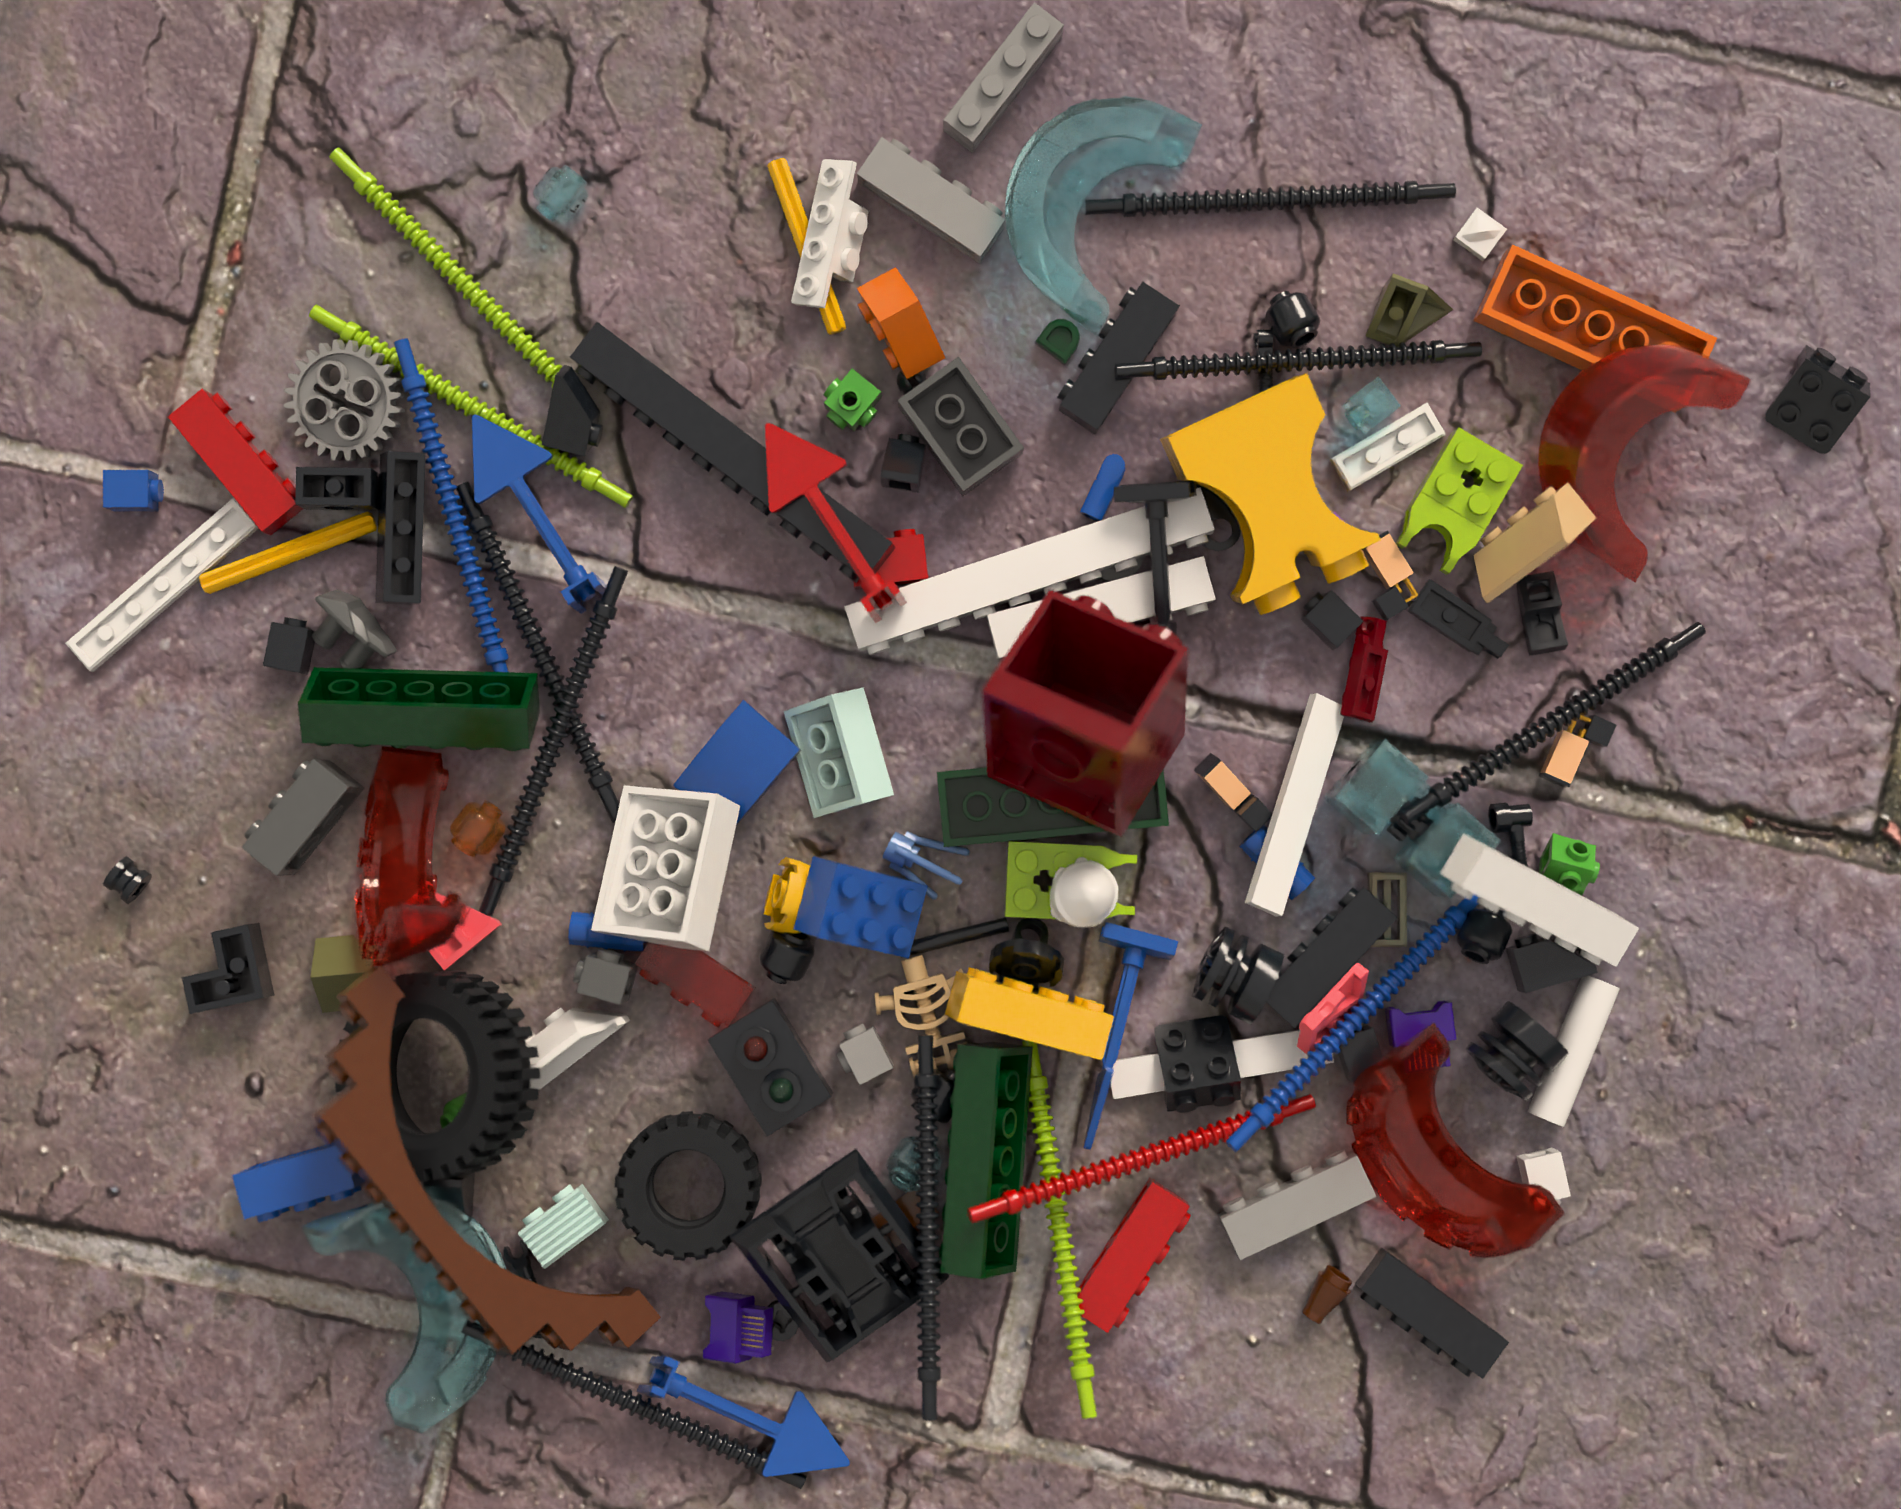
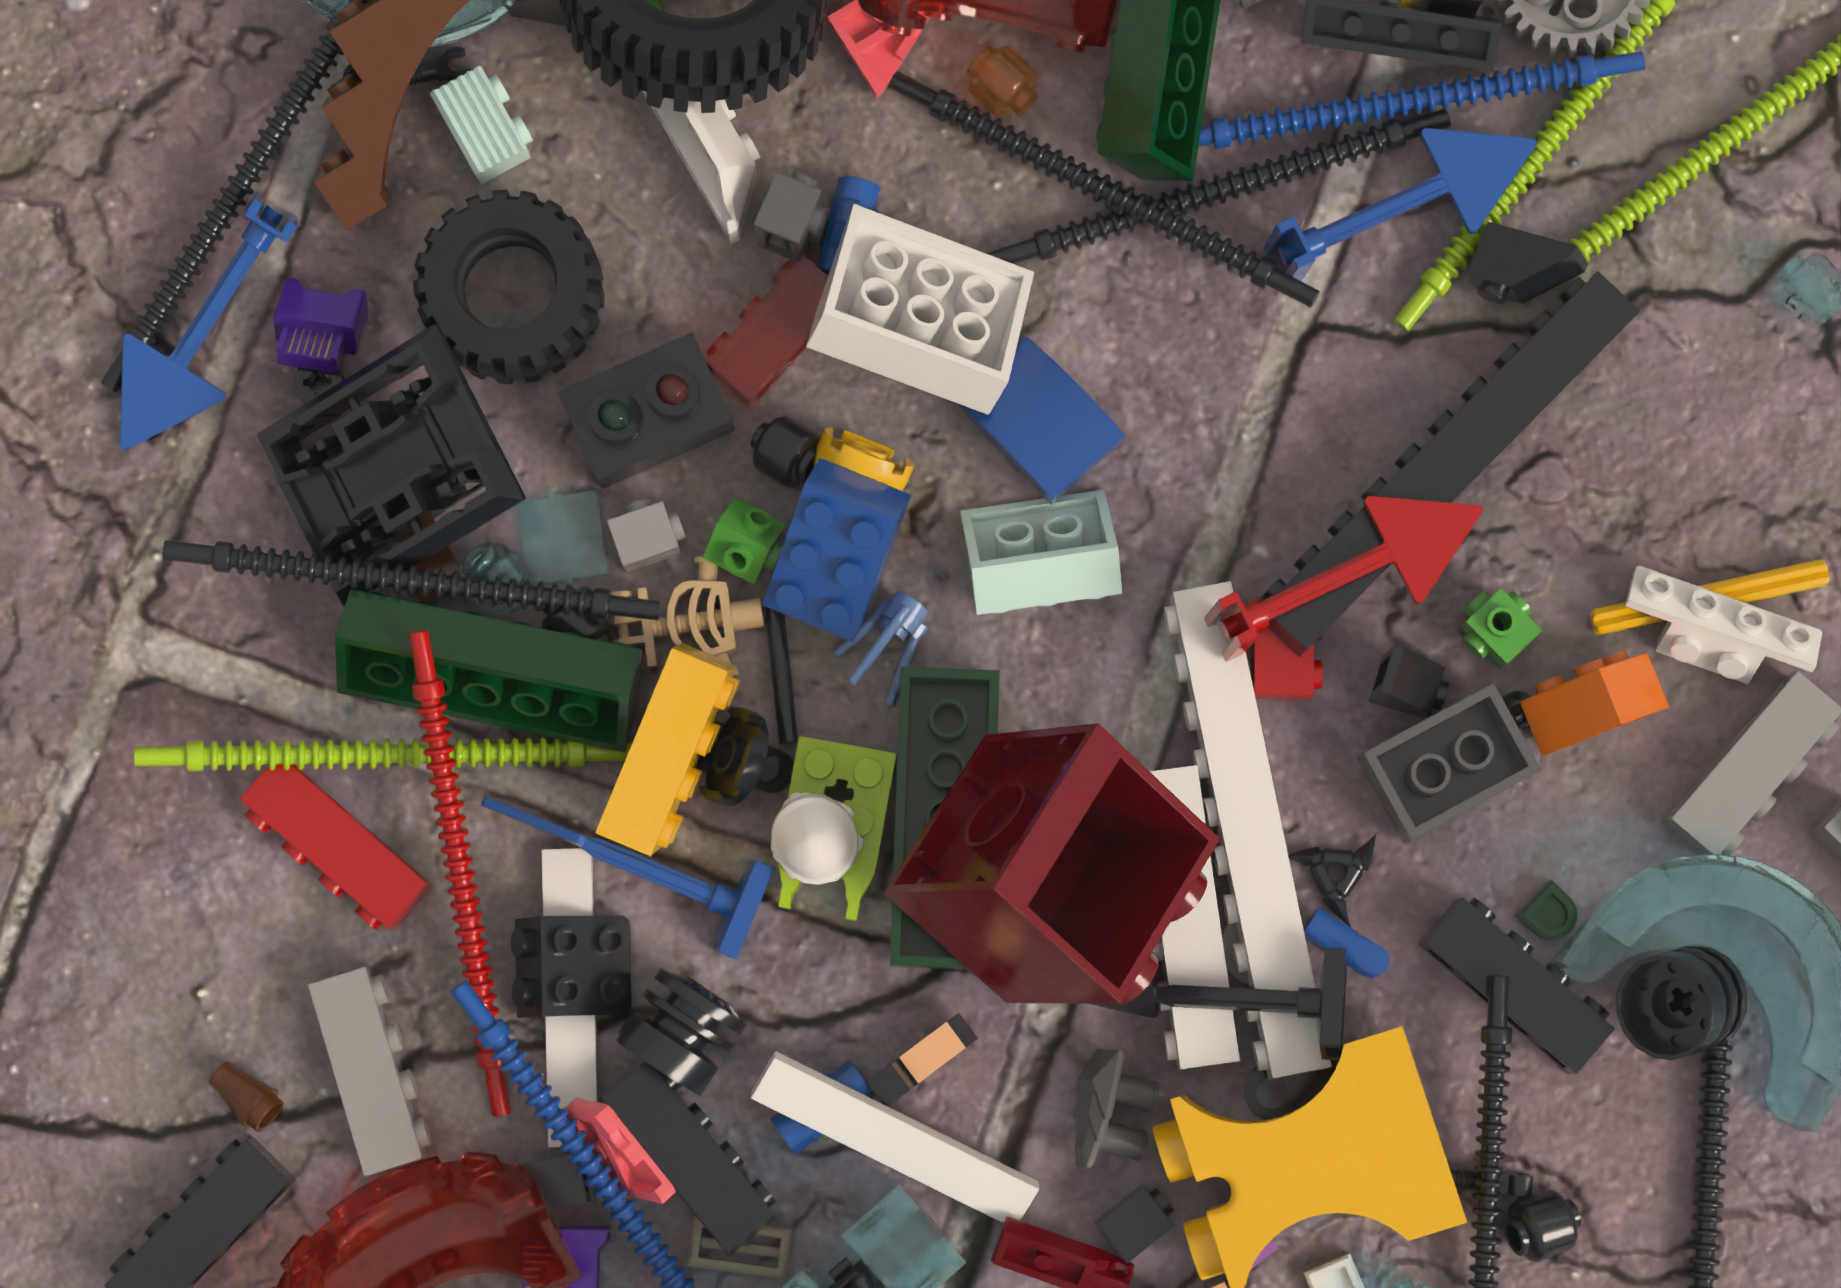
camera: 100 degrees right, 5 degrees down
none -> clear light blue piece [517,490,609,586]
none -> bright green brick [702,497,787,585]
none -> dark grey connector [1075,1049,1159,1168]
none -> black piece [1288,833,1377,928]
none -> black wheel [1616,944,1748,1060]

